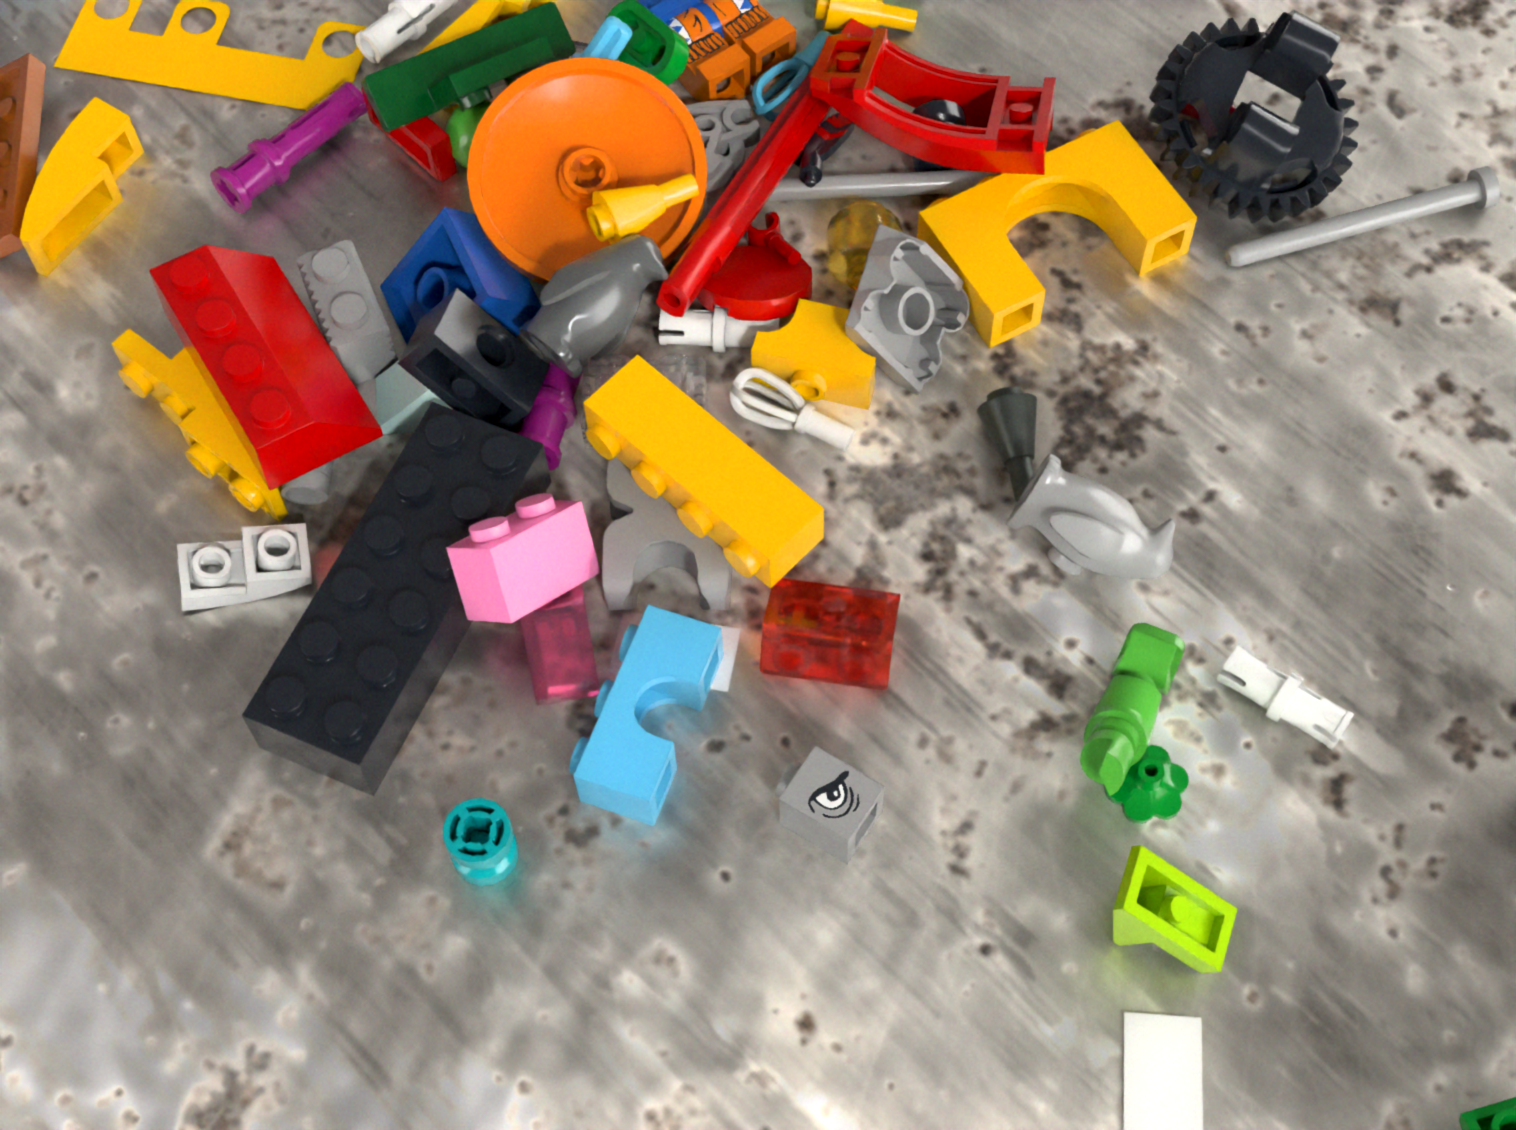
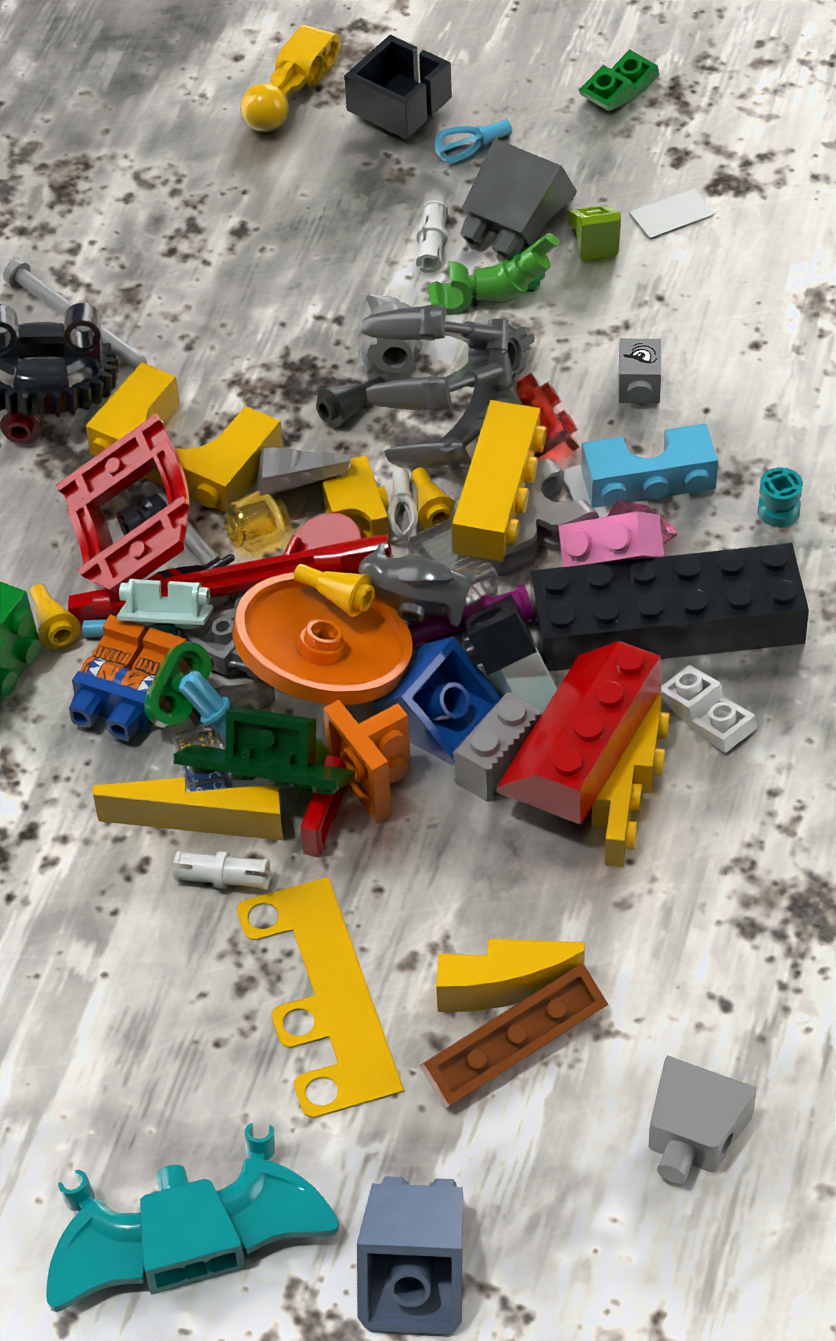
camera: 120 degrees left, 10 degrees down
magenta pin [210,82,367,214] -> none
none -> light aqua hinge [117,579,213,629]
none -> orange bracket [323,700,411,824]
none -> dark grey piece [362,305,535,471]
none -> yellow cone [411,467,456,532]
none -> medium azure piece [435,119,512,163]
none -> dark grey hips [460,138,577,259]

